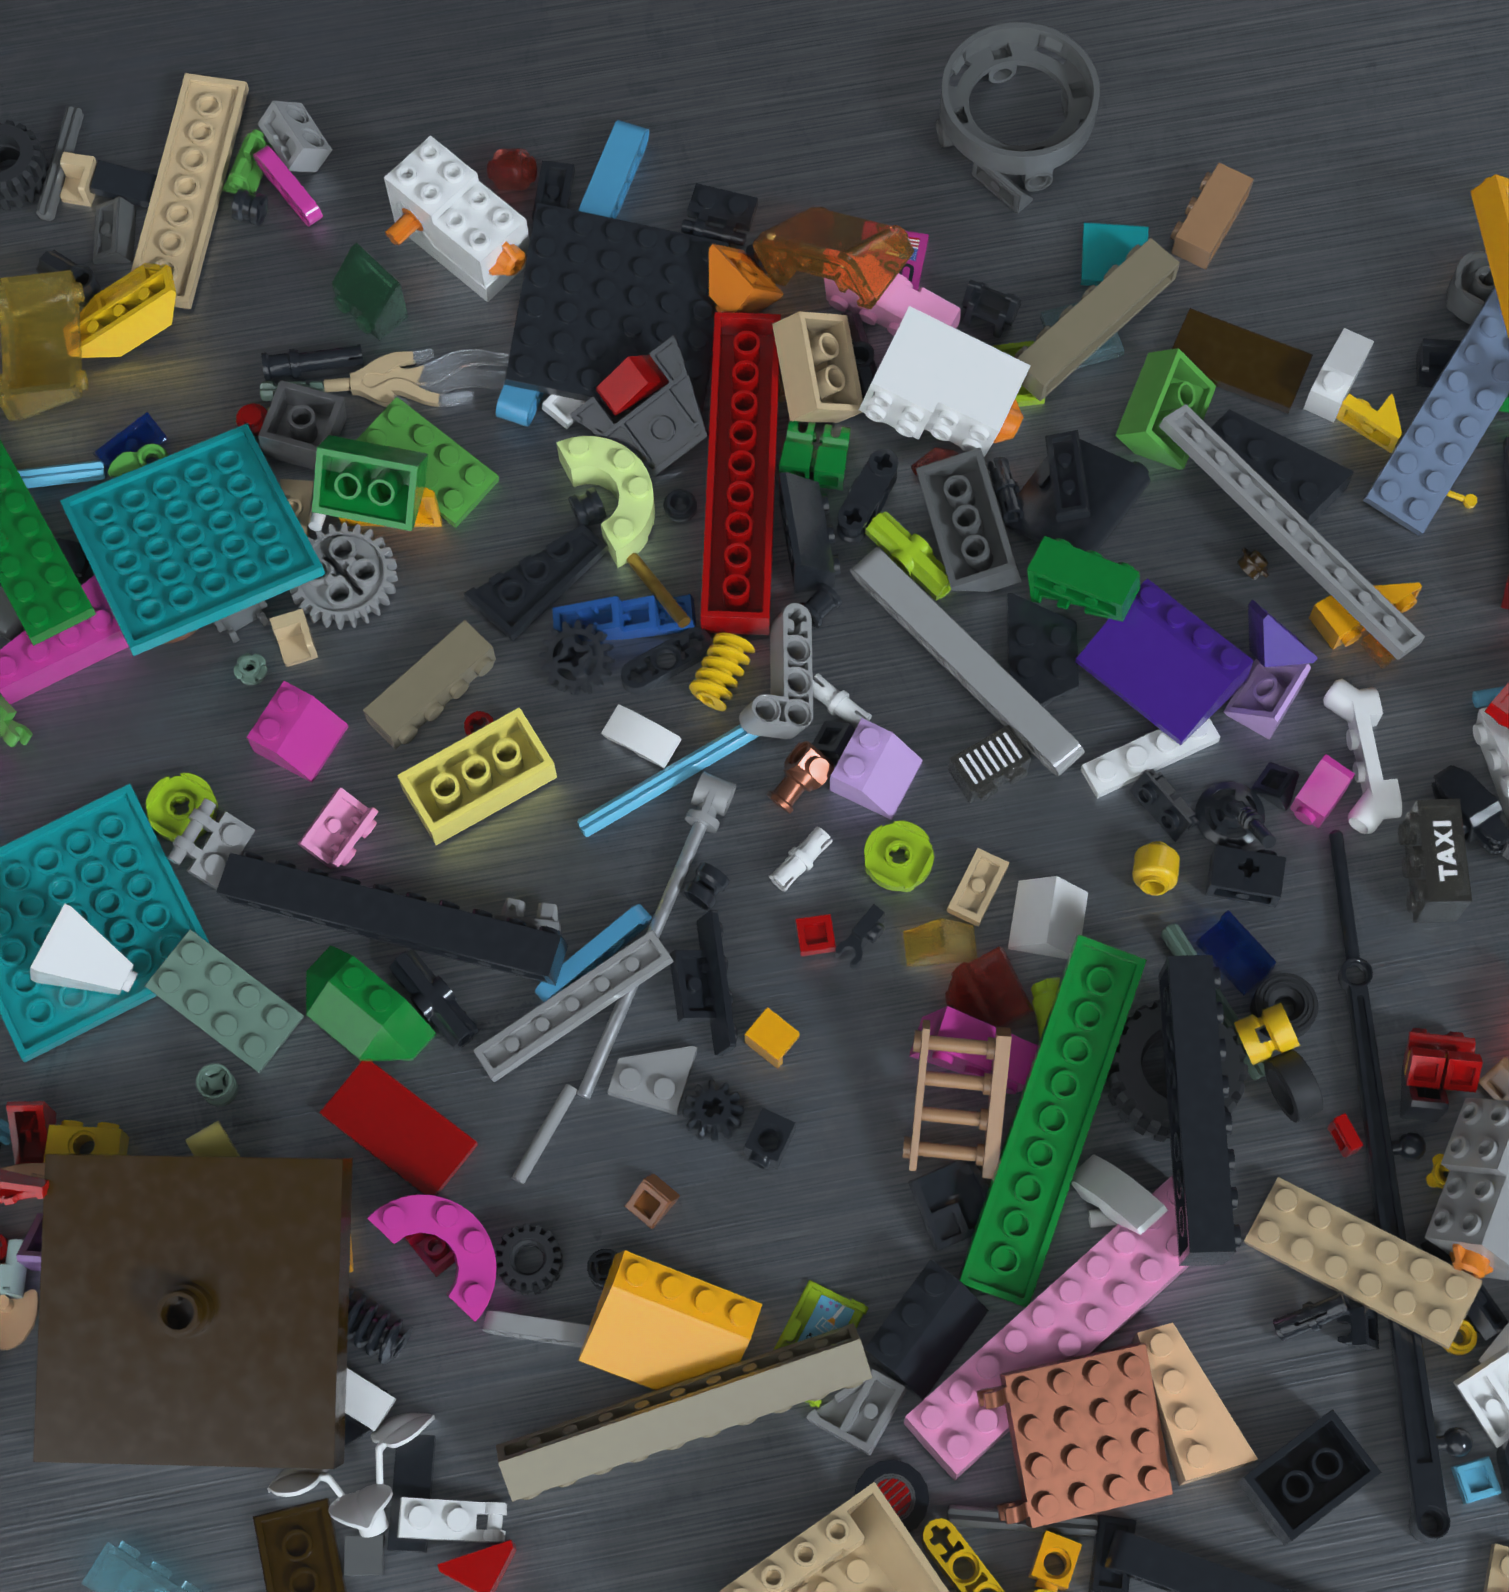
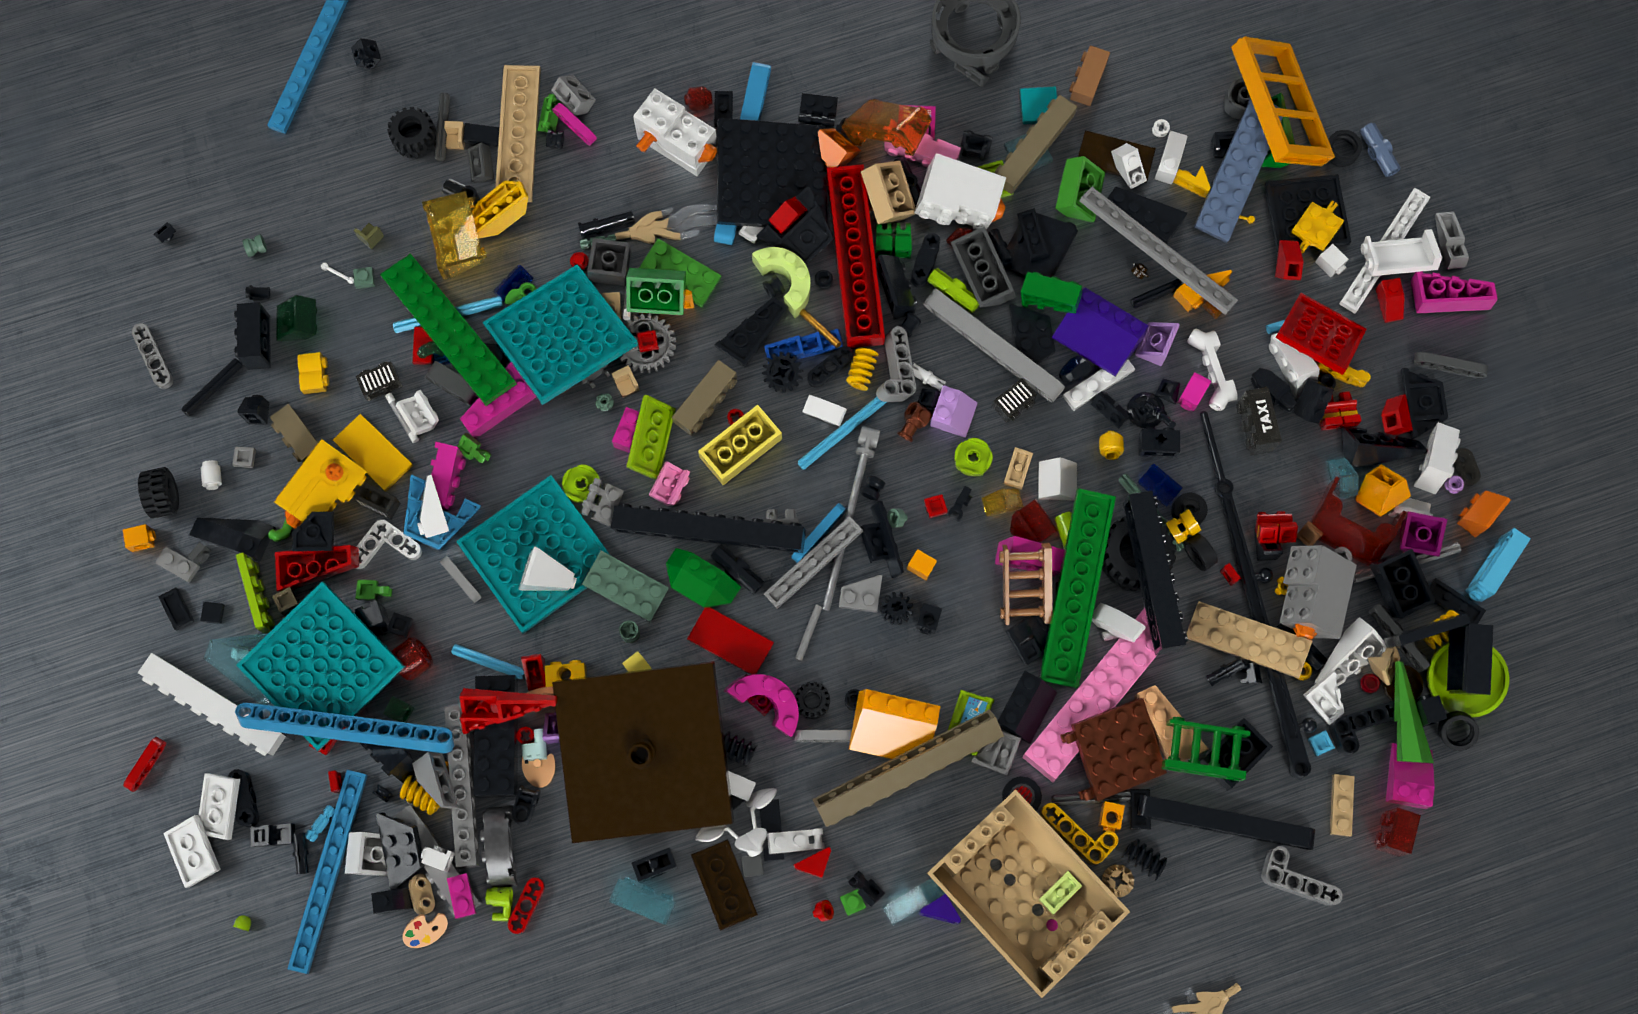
camera: 10 degrees left, 5 degrees up
clear green slope [331,242,408,341] -> none
dark orange slope [624,1174,680,1229] -> none
white pin [769,826,833,892] -> none
dark purple slope [1248,599,1318,667] -> none
none -> lime tile [626,395,676,480]
none -> black brick [632,848,678,883]
none -> red tile [637,330,659,353]
none -> sand green tile [887,508,908,528]
none -> black rock [1059,355,1092,383]
none -> white slope [1111,143,1147,189]
none -> black axle [1131,279,1183,308]
none -> white bush [1152,119,1170,138]
none -> green fence [1161,717,1250,782]

